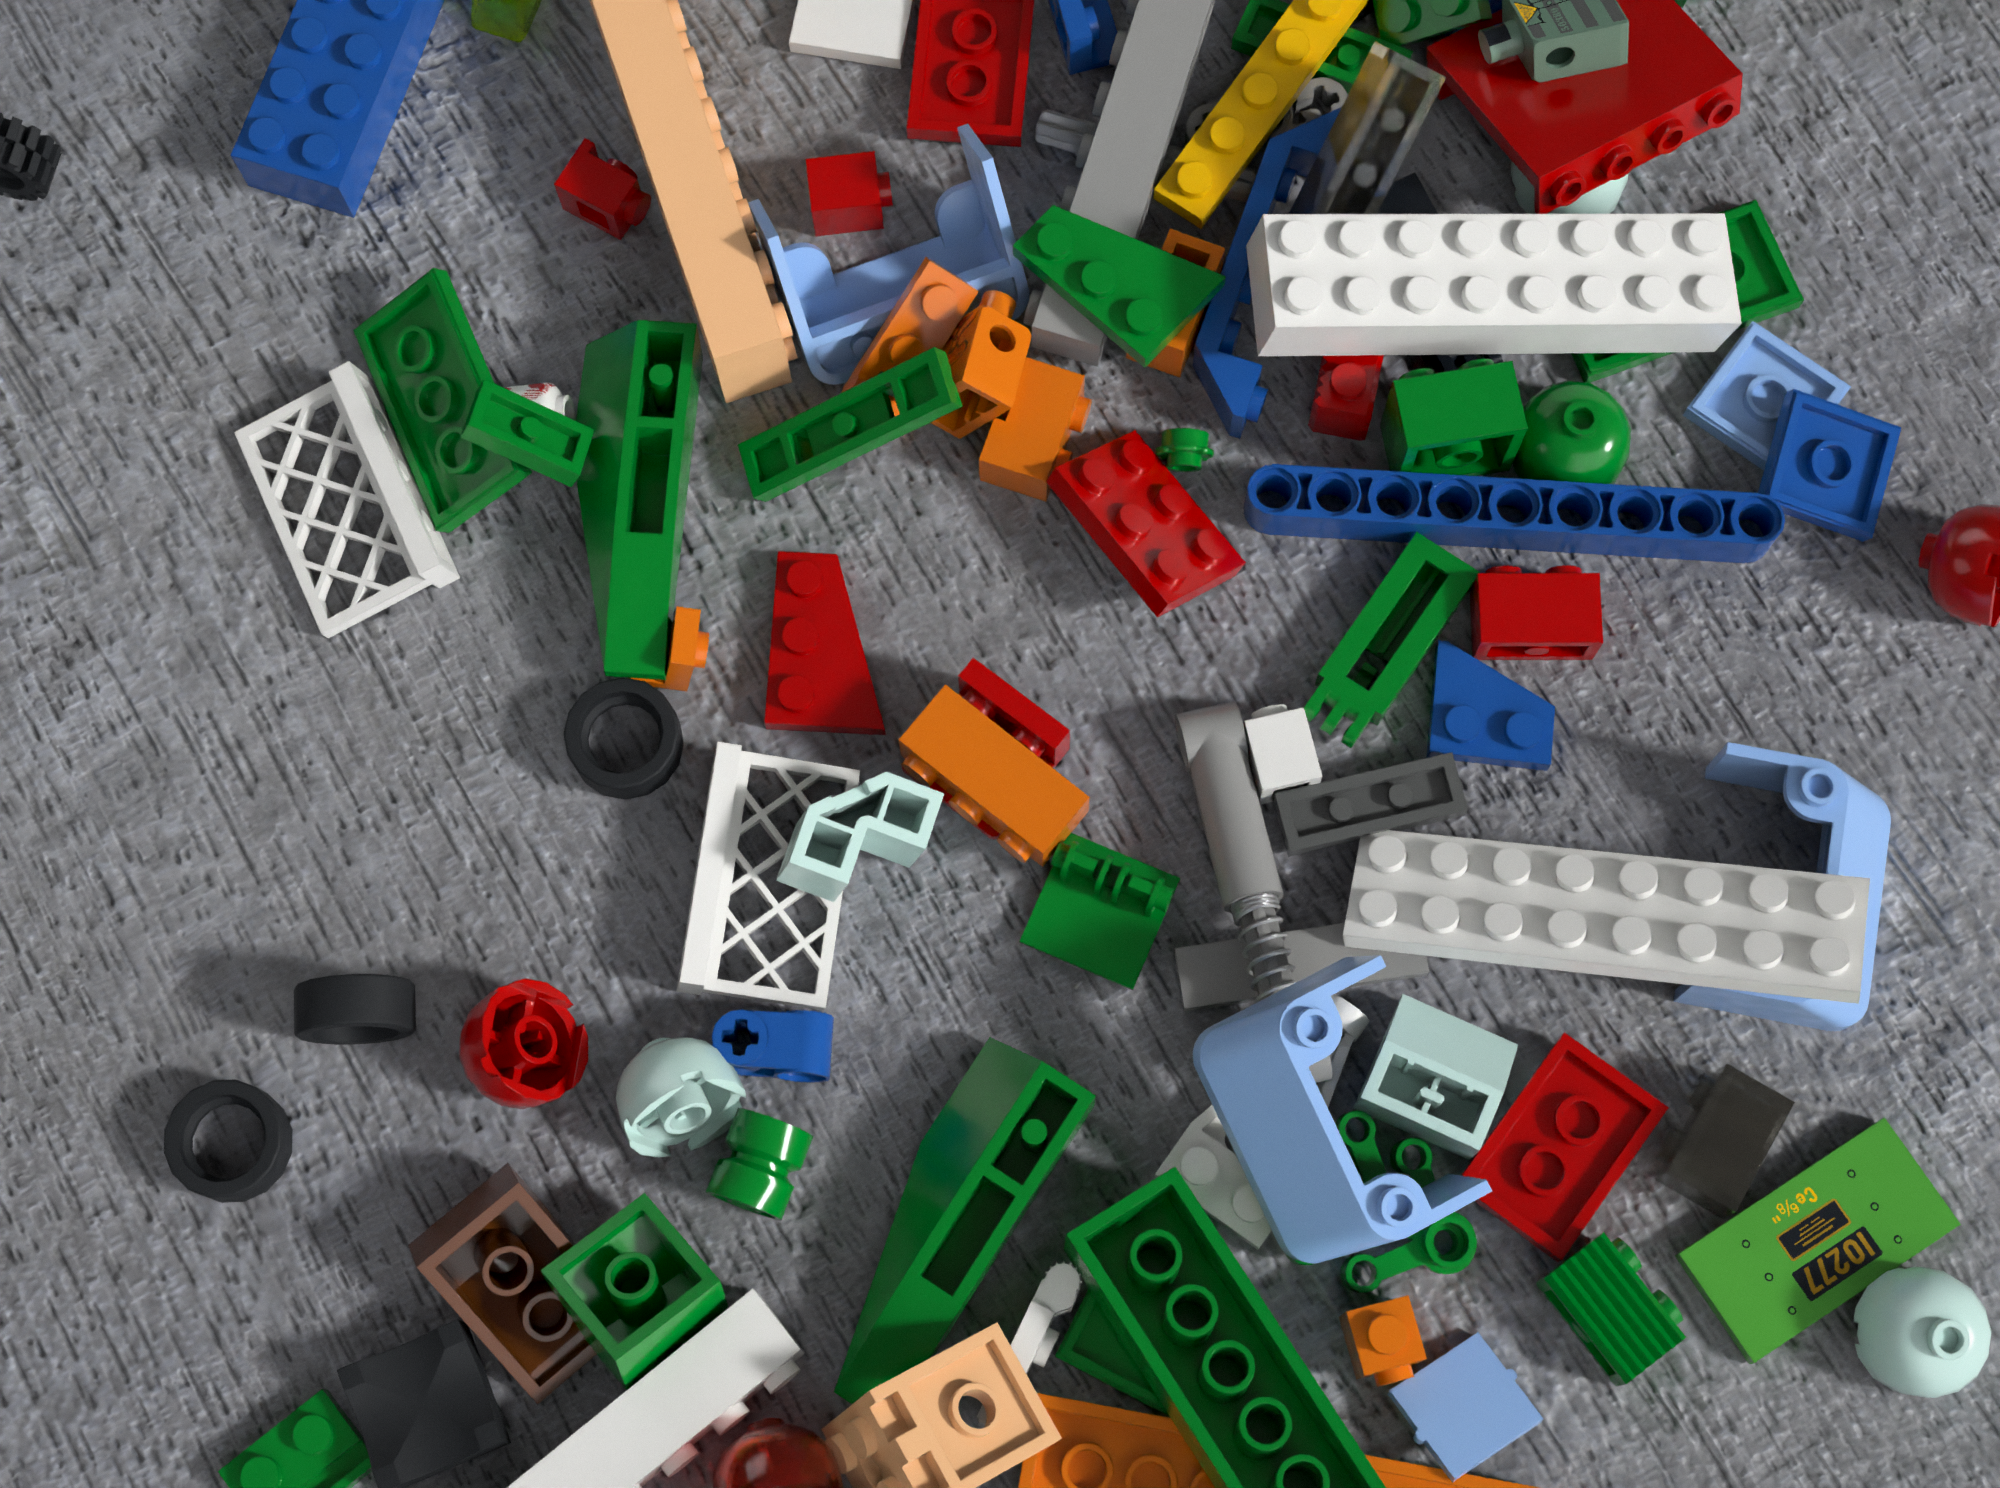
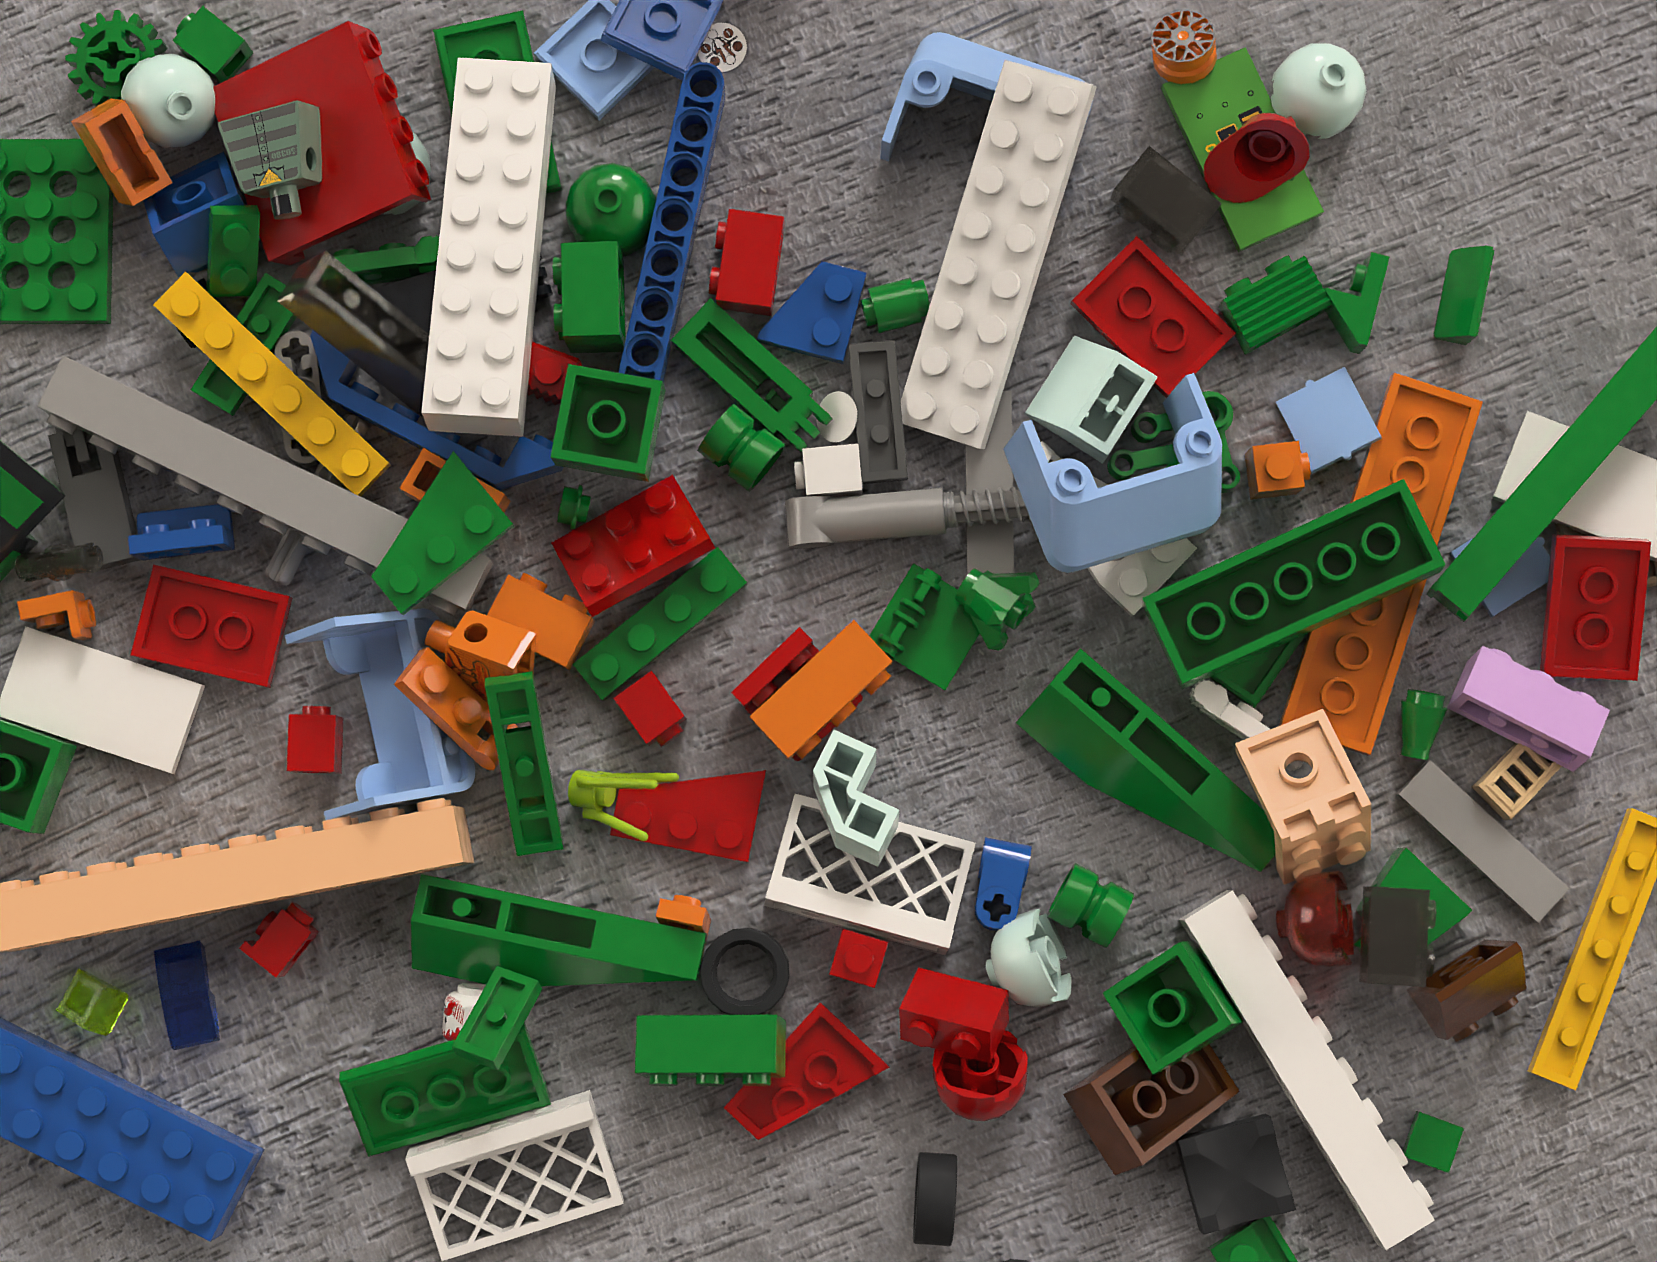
camera: 85 degrees left, 10 degrees up
none -> clear blue slope [154,940,220,1050]
none -> green hinge [321,235,440,290]
none -> green brick [551,364,666,482]
none -> lime plant [568,769,679,841]
none -> green plate [573,547,747,701]
none -> red brick [613,671,687,747]
none -> green brick [635,1015,786,1086]
none -> green wheel [697,404,786,492]
none -> white sticker [698,23,747,72]
none -> red wing [723,1002,890,1140]
none -> white sticker [816,391,857,442]
none -> red brick [829,928,889,988]
none -> green brick [861,278,930,333]
none -> red brick [899,967,1009,1063]
none -> green rock [955,568,1040,651]
none -> orange wheel [1151,9,1217,84]
none -> red piece [1204,113,1310,203]
none -> green slope [1323,252,1390,354]

